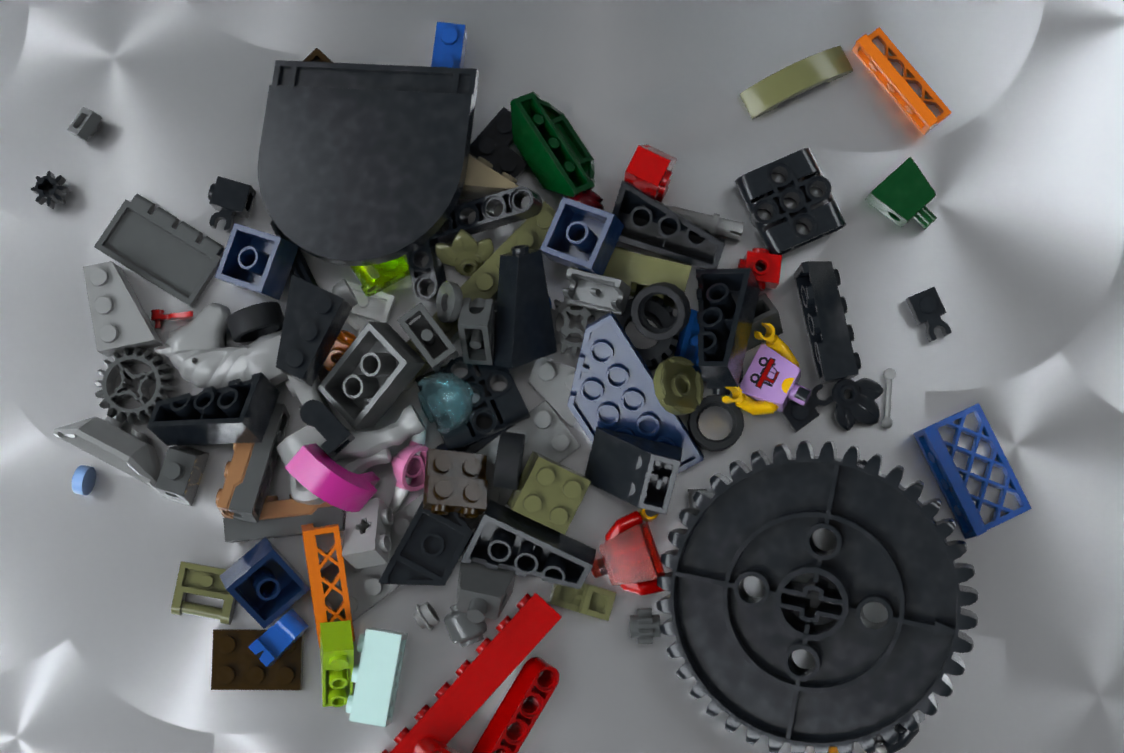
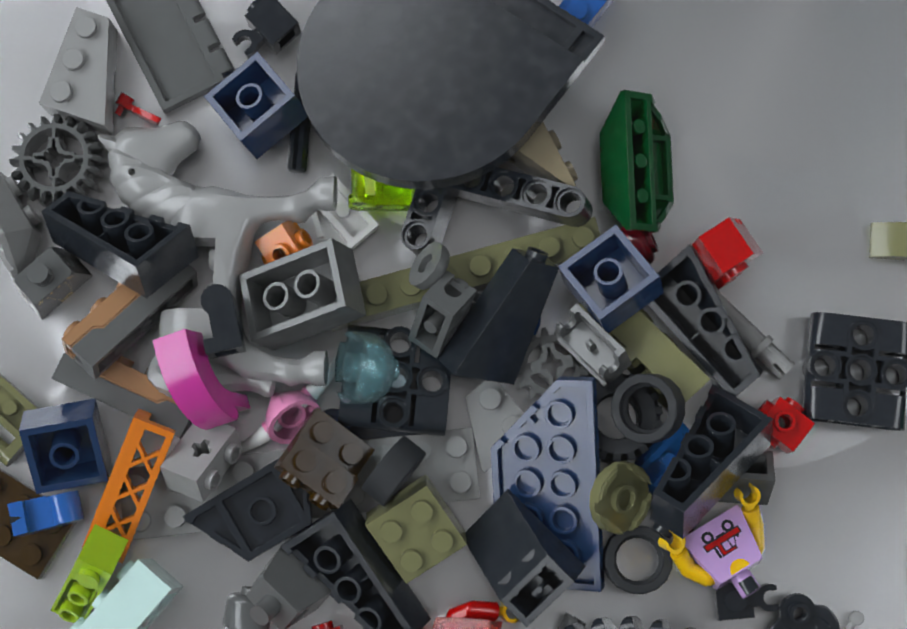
camera: 30 degrees right, 0 degrees up
black tyre [226,301,284,343] -> none
black wedge [276,275,352,387] -> none
dark grey brick [397,303,459,373] -> none
light grey plate [413,602,440,630] -> none
olive plate [435,229,494,276] -> none
black plate [469,107,529,180] -> none
black wedge [793,261,861,385] -> none

